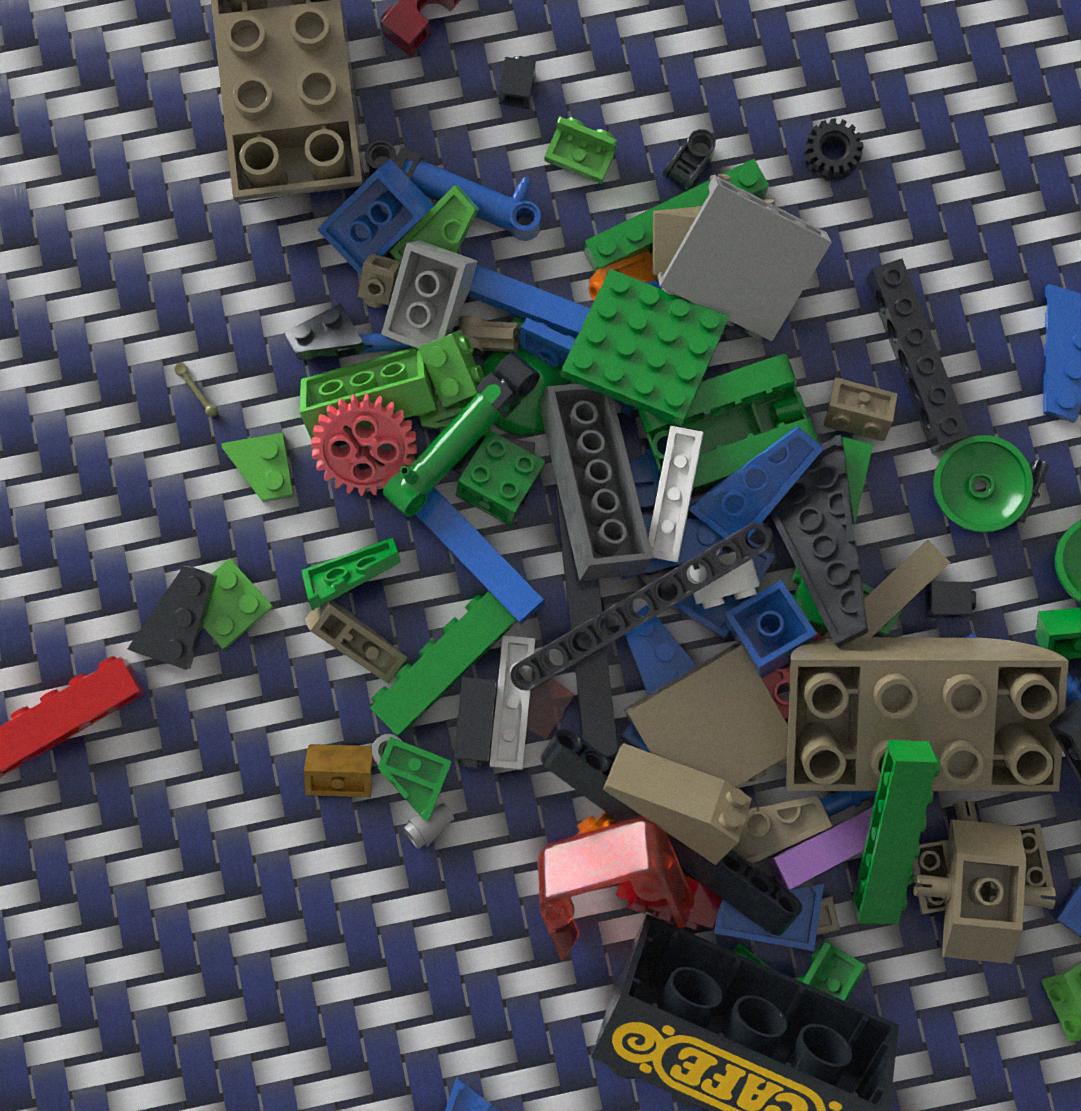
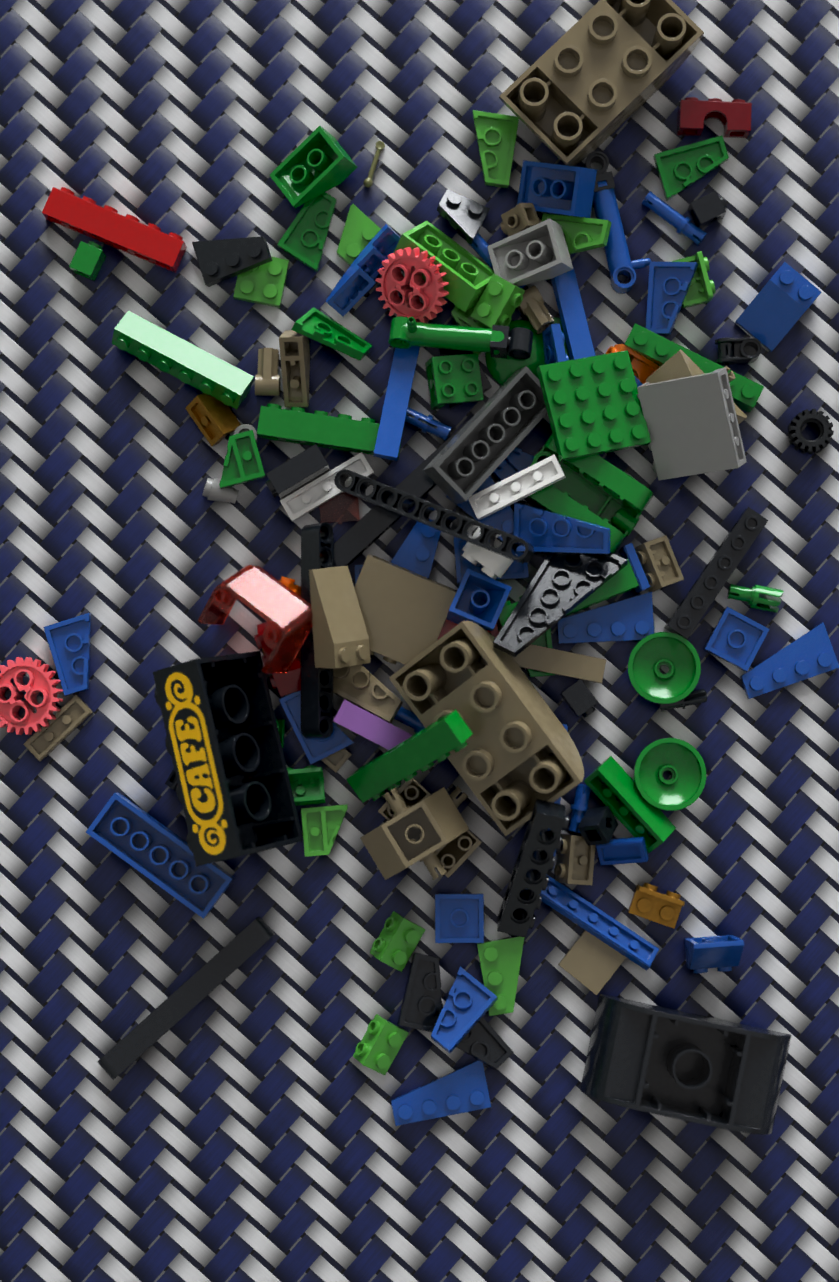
camera: 55 degrees right, 5 degrees up
none -> green brick [69,241,106,282]
none -> brick [112,310,254,409]
none -> dark tan piece [255,348,280,396]
none -> green slope [269,126,357,208]
none -> green wing [277,192,337,272]
none -> bright green wing [301,804,348,857]
none -> blue slope [326,224,401,317]
none -> blue pin [382,407,452,441]
none -> bright green wing [472,110,519,188]
none -> blue wing [557,592,654,644]
none -> blue tile [619,543,650,593]
none -> blue pin [641,191,707,245]
none -> blue wing [646,262,698,335]
none -> green wing [653,136,729,201]
none -> blue plate [704,607,770,672]
none -> green arm [727,584,784,613]
none -> blue slope [735,262,821,352]

